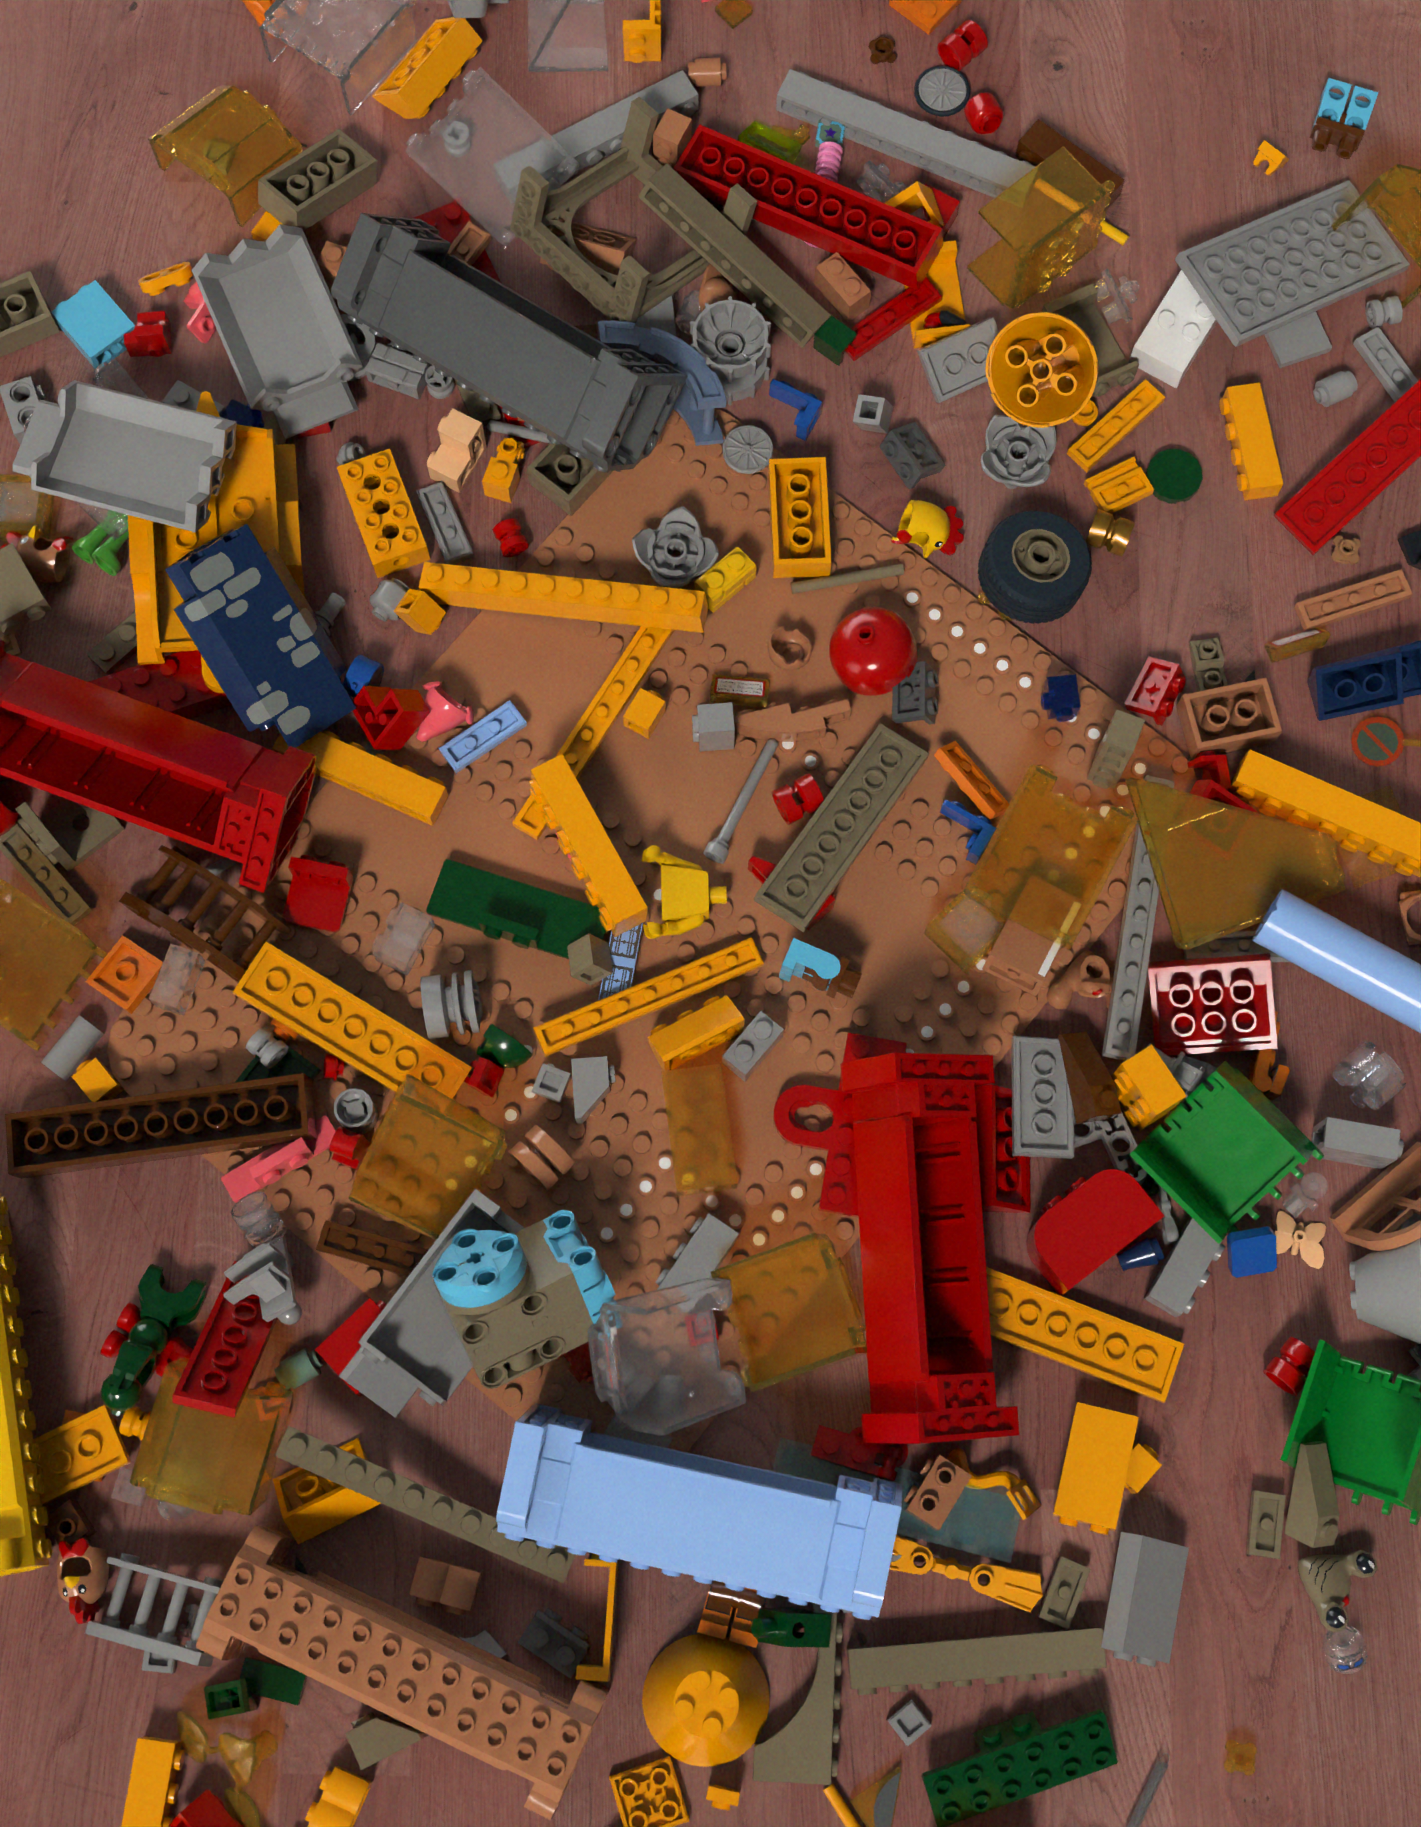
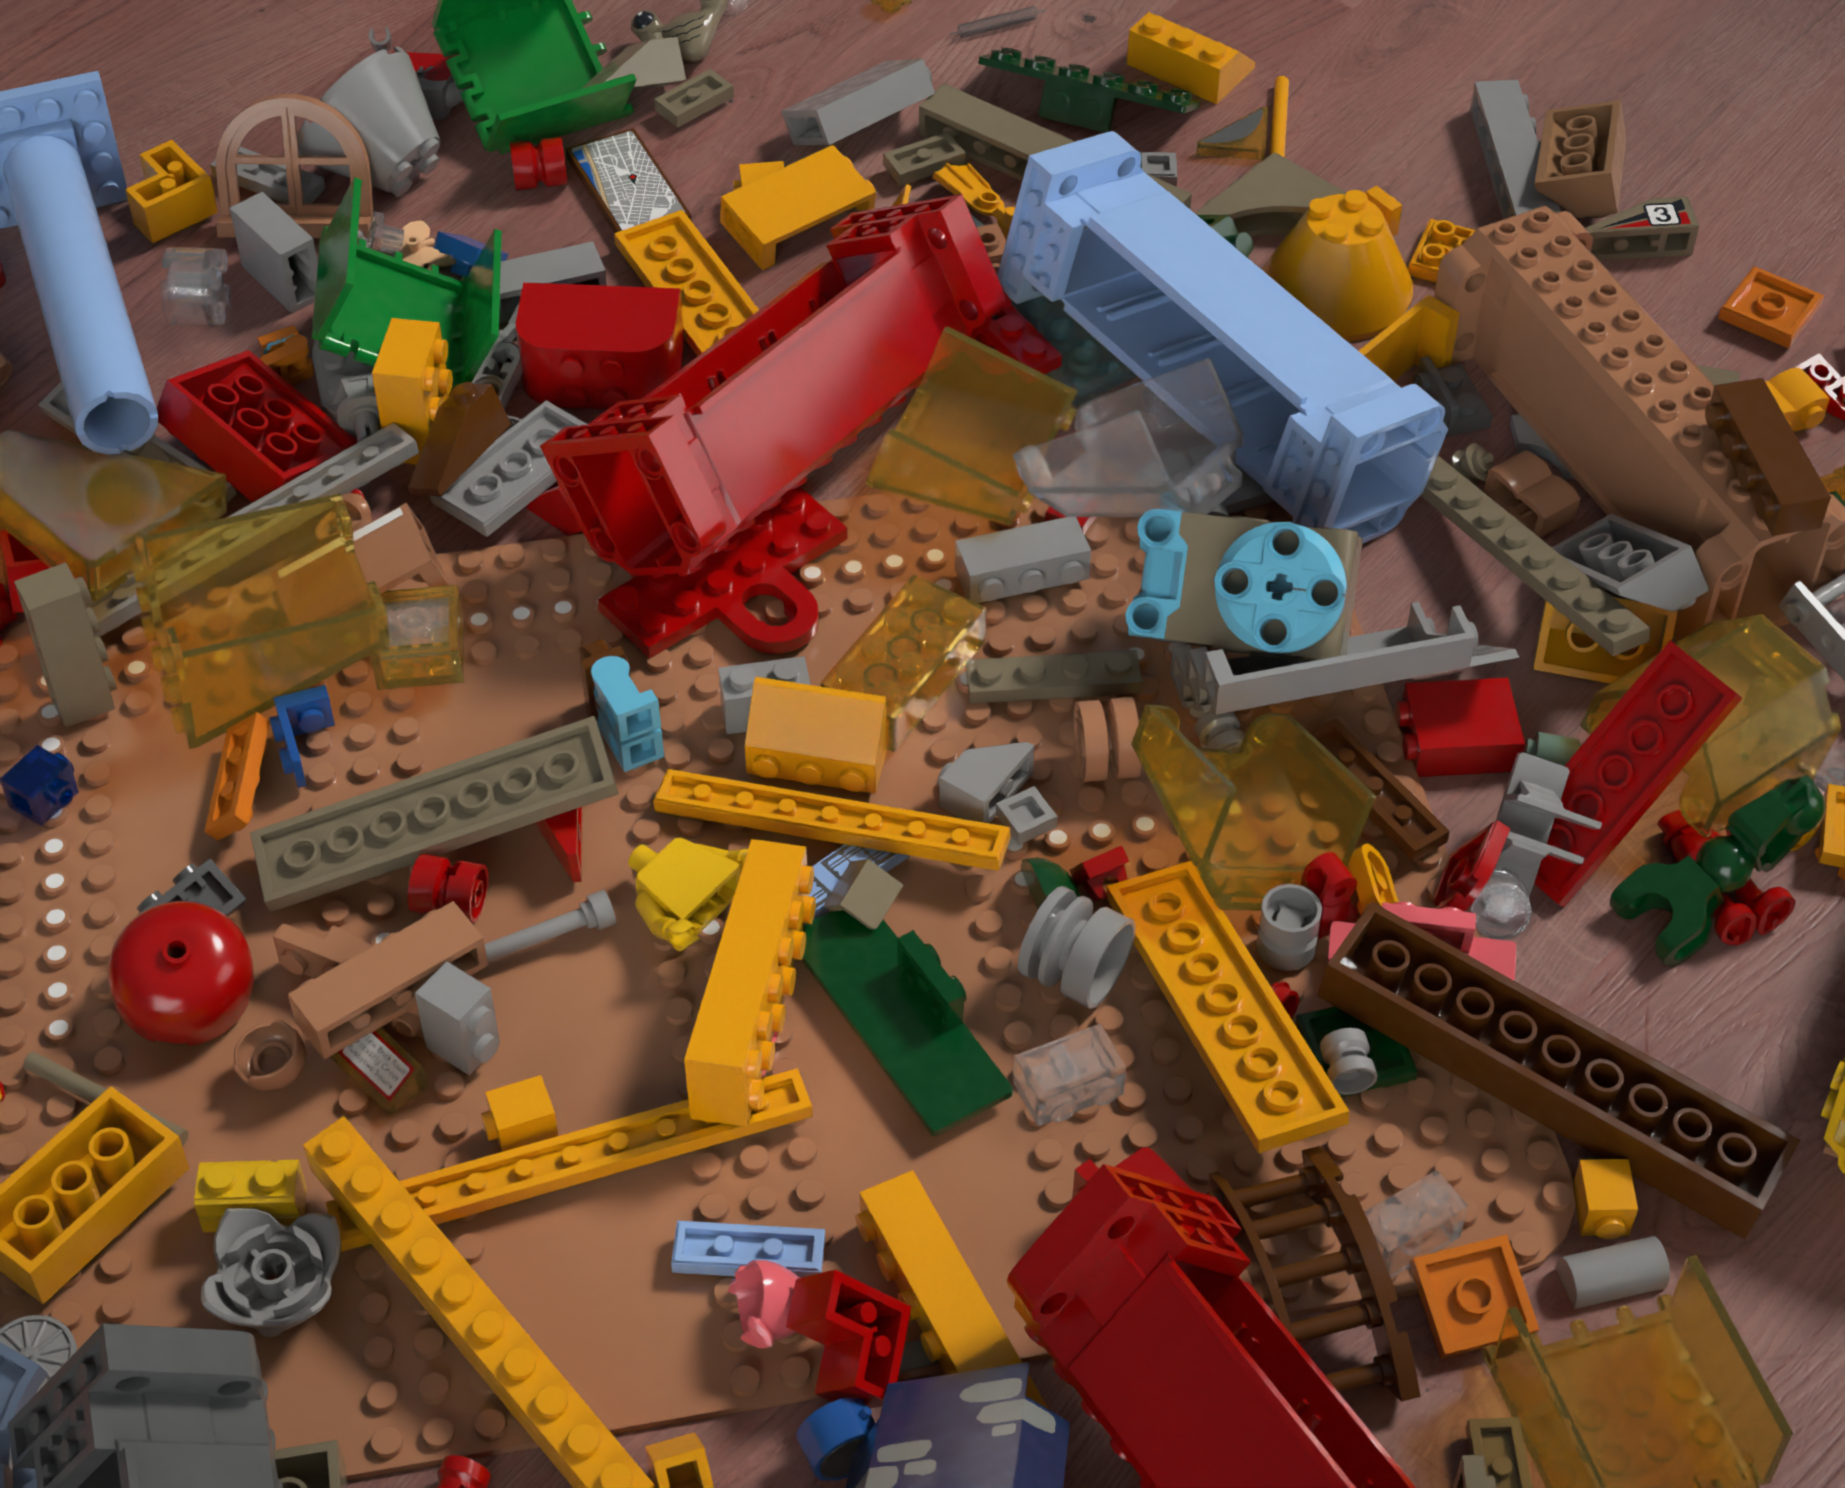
camera: 140 degrees left, 25 degrees down
none -> nougat brick [288,901,488,1059]
none -> tile [566,128,692,233]
none -> dark tan plate [966,650,1142,703]
none -> light orange plate [1347,844,1399,915]
none -> red tile [1433,820,1511,912]
none -> dark tan wheel [1451,443,1494,486]
none -> light grey slope [1552,514,1709,612]
none -> reddish brown brick [1705,378,1831,536]

